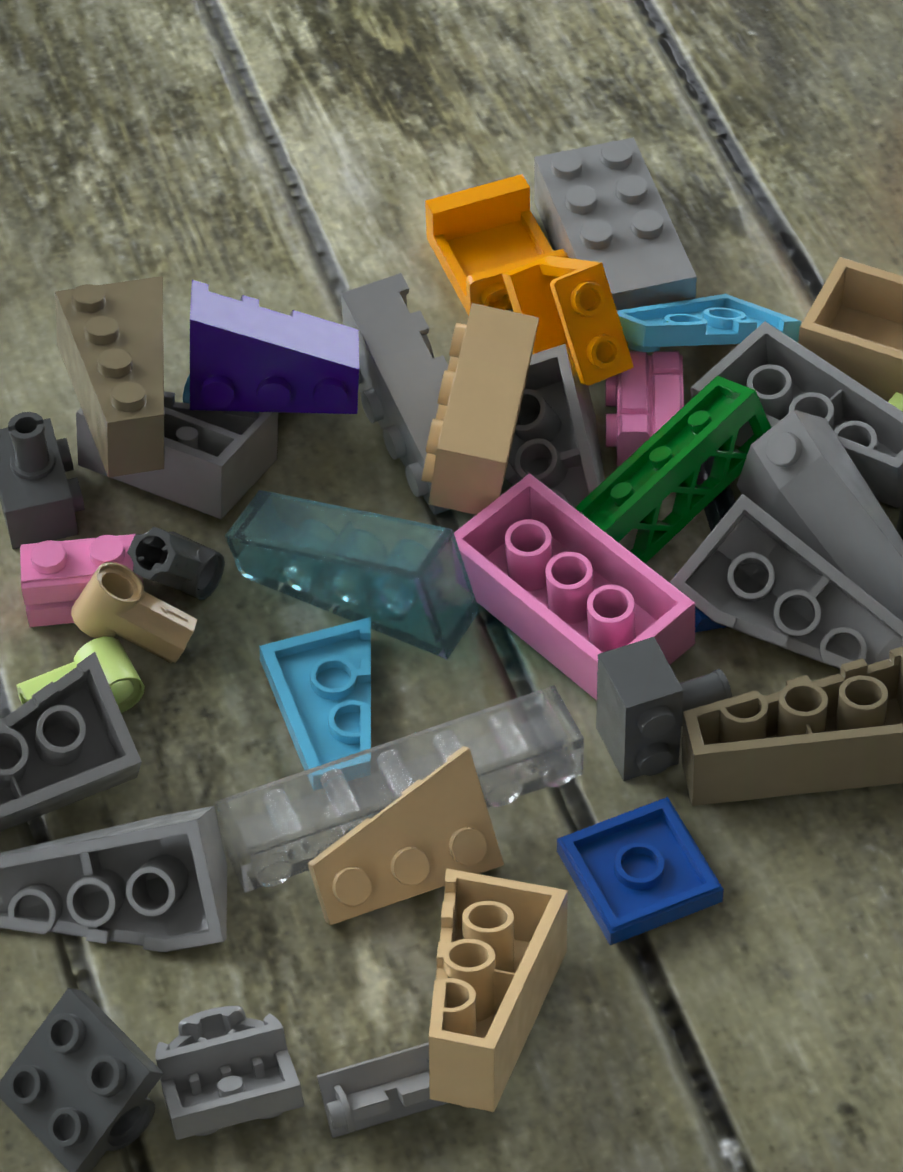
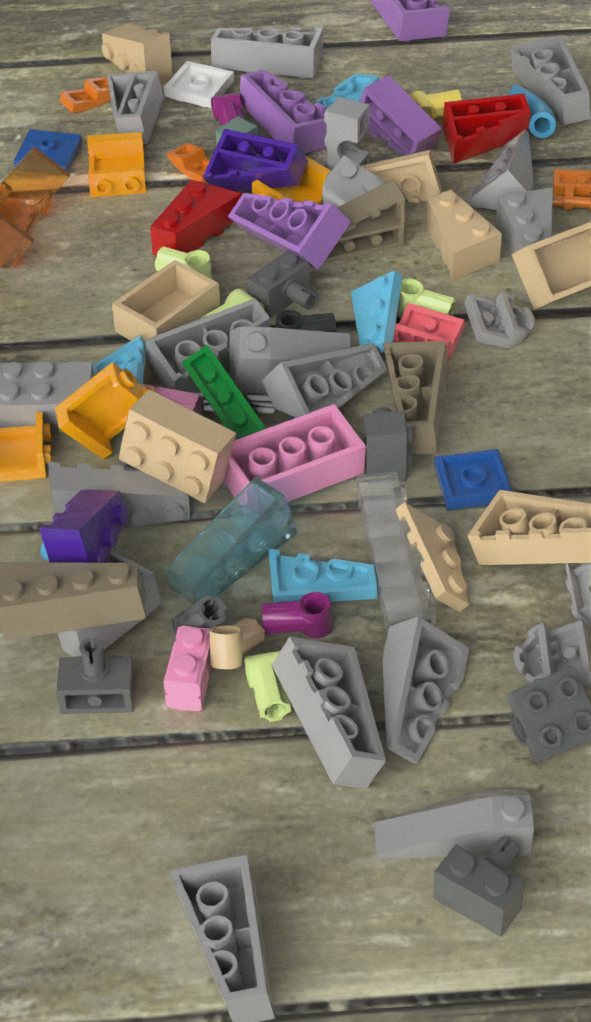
camera: 75 degrees left, 5 degrees down
none -> magenta piece [262,592,333,639]

